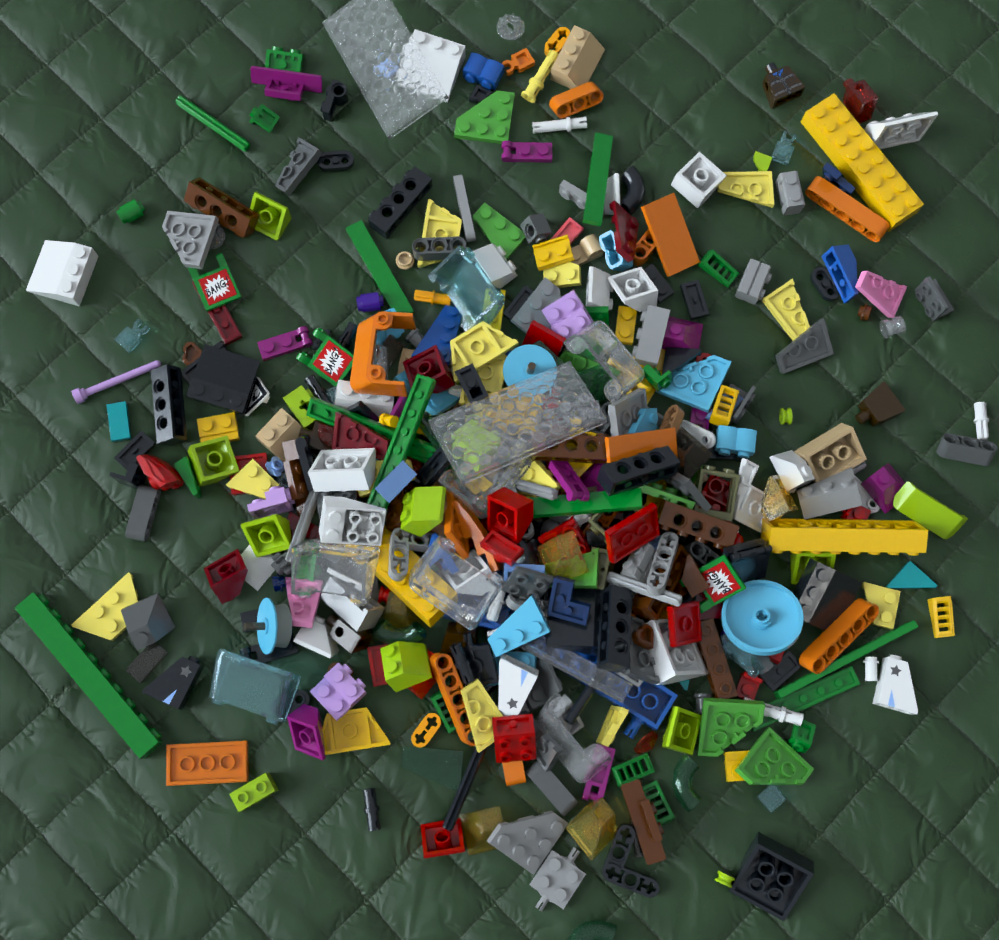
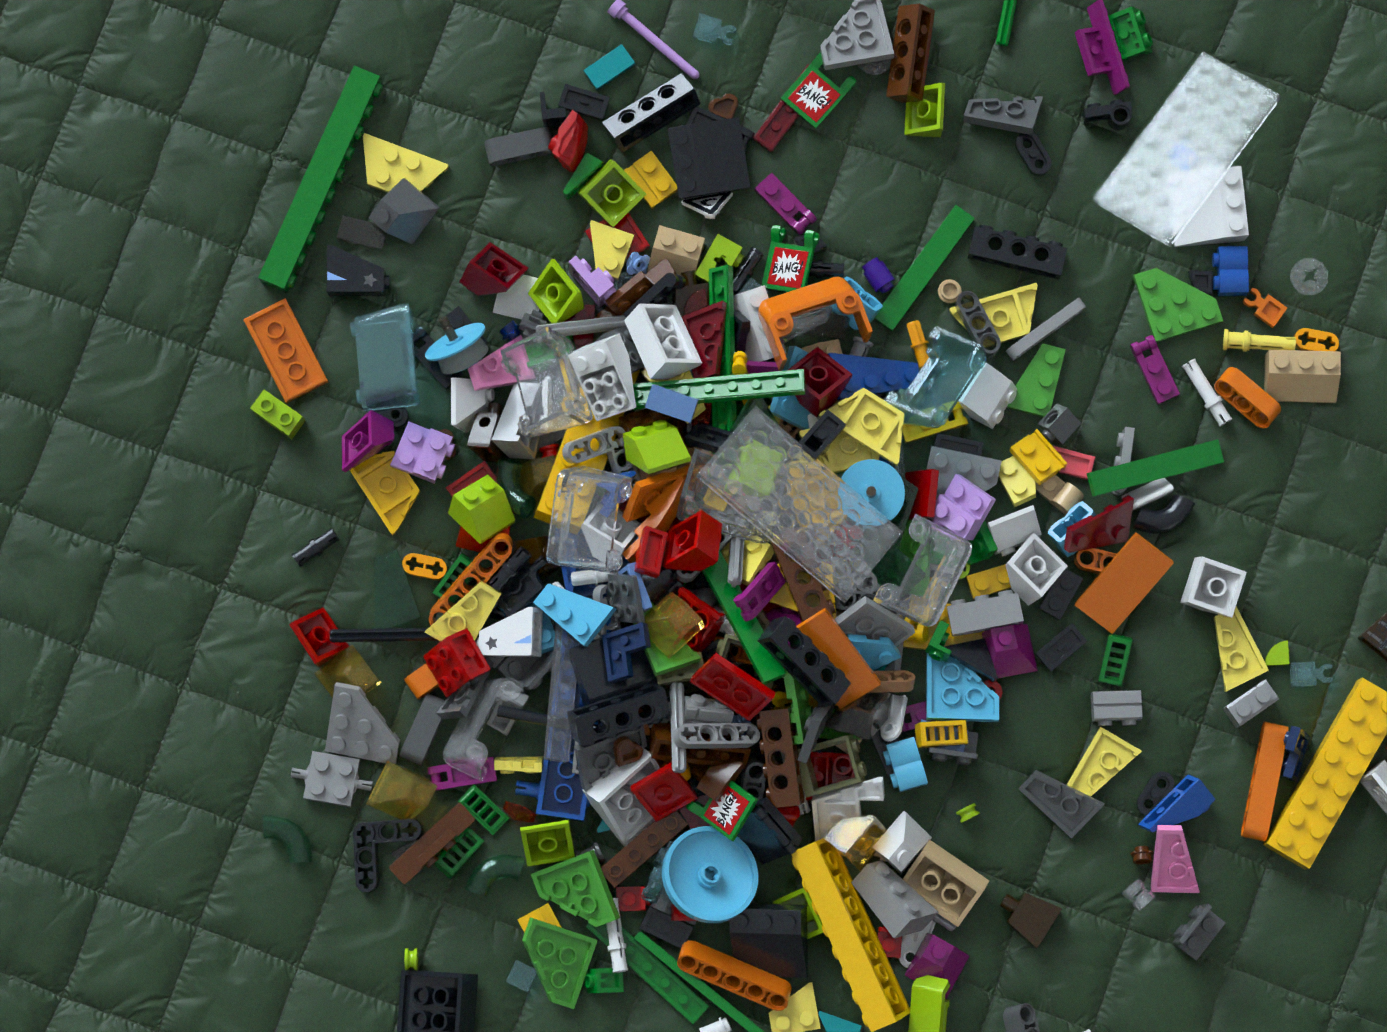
camera: 70 degrees right, 5 degrees up
green bracket [249,104,280,133] -> none

